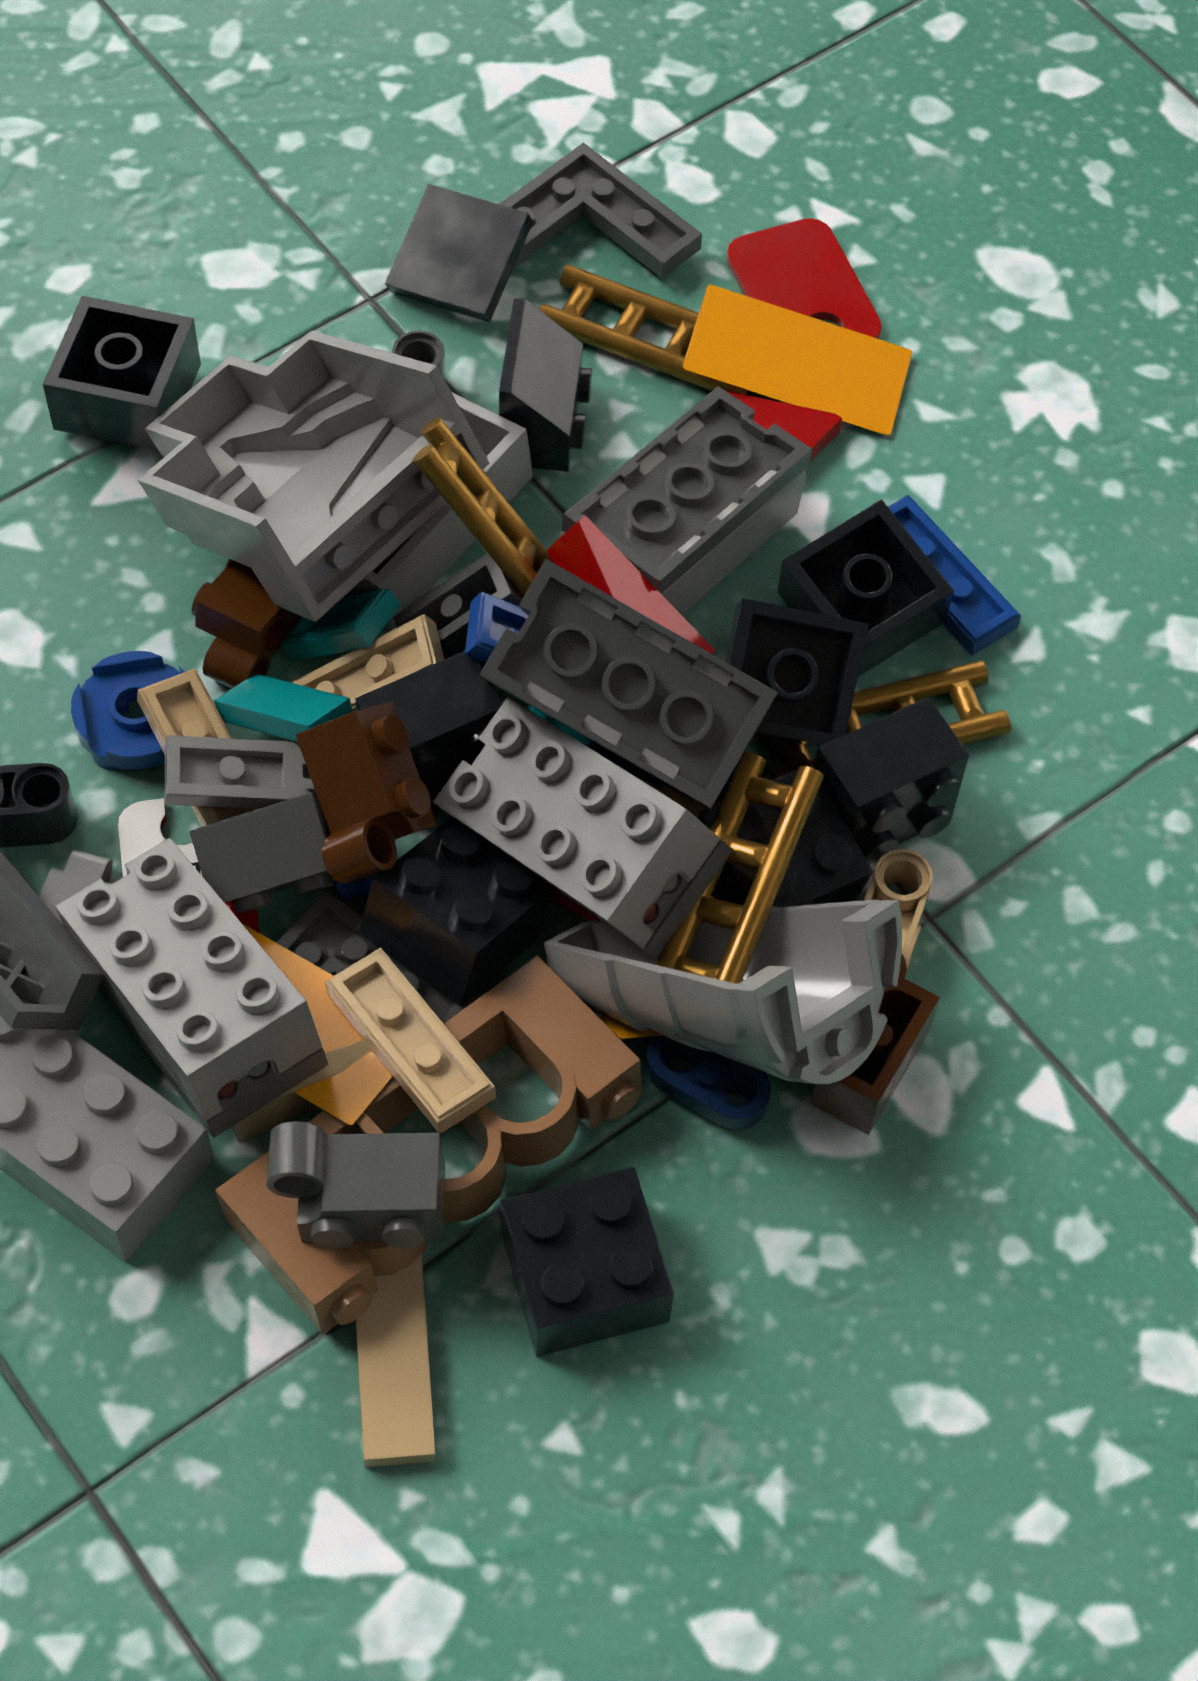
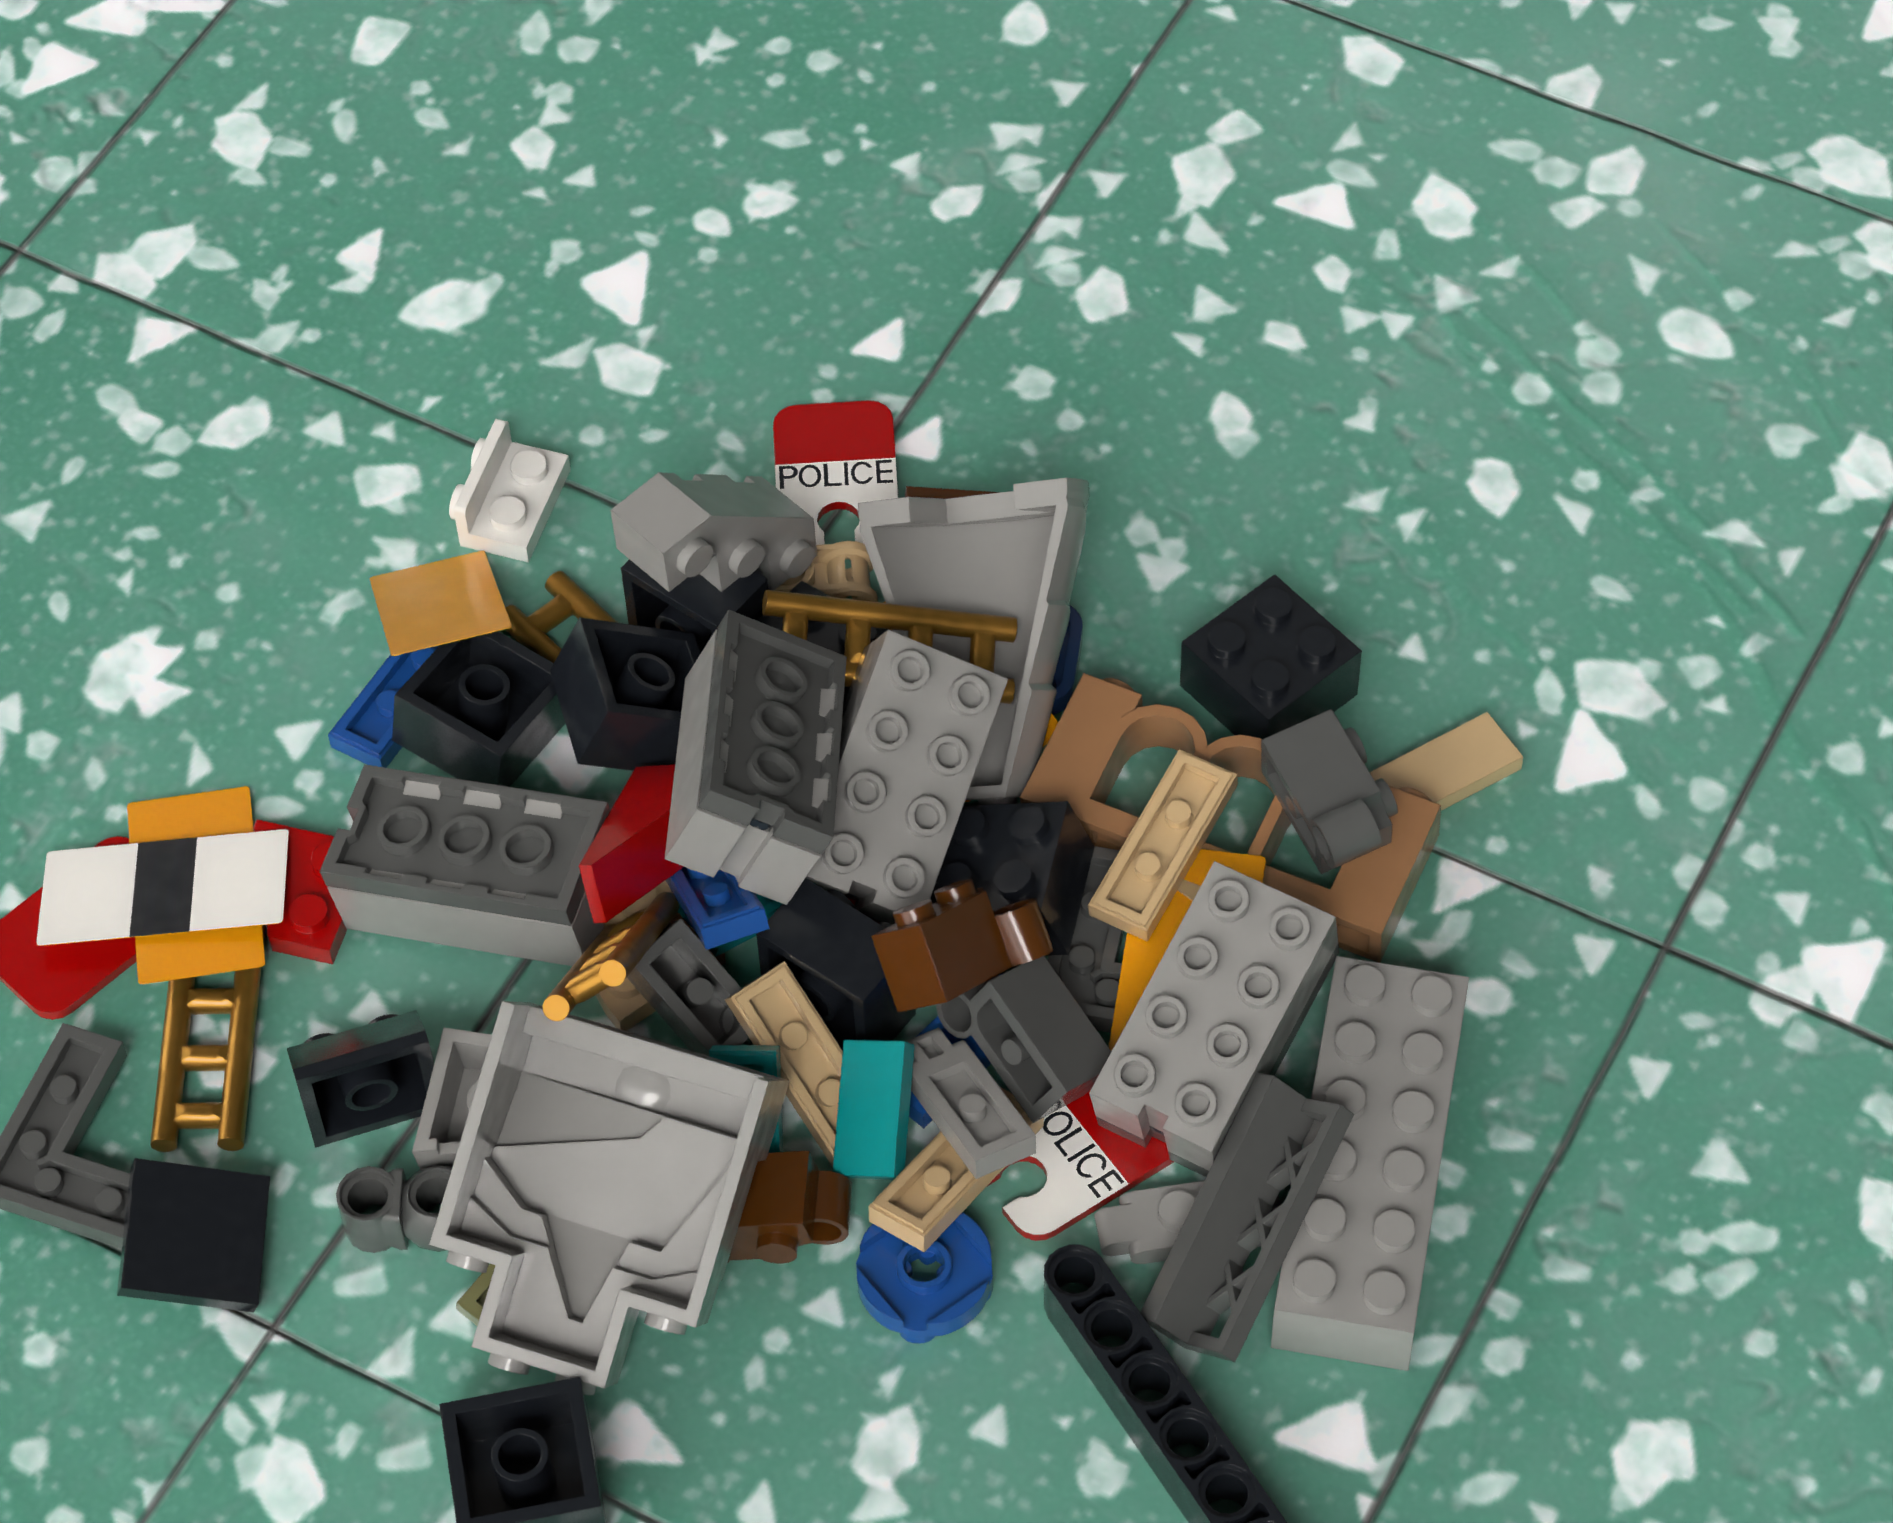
camera: 110 degrees left, 5 degrees down
none -> white sticker [36,829,289,946]
none -> light orange sticker [369,551,512,656]
none -> white bracket [449,419,571,563]
none -> light grey brick [610,472,817,592]
none -> piece [773,400,898,545]

